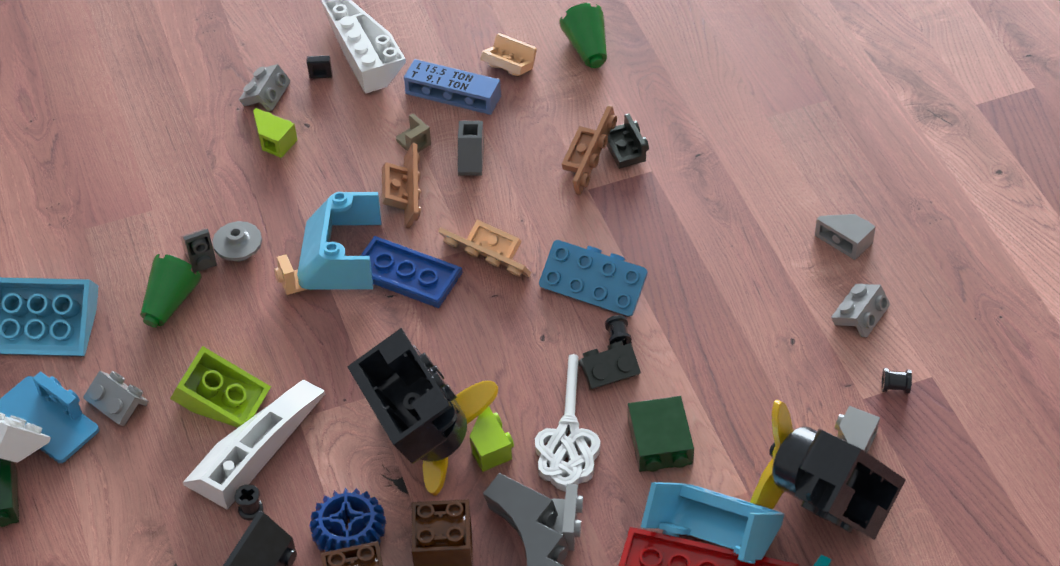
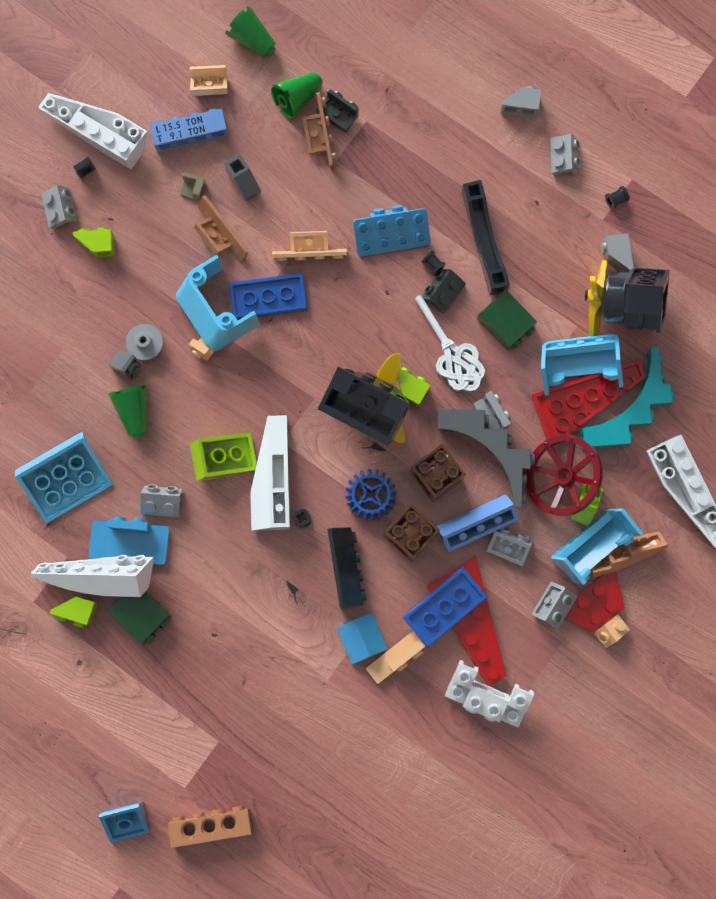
camera: 35 degrees left, 30 degrees up
none -> green cone [271,72,323,118]
none -> black arch [461,180,510,296]

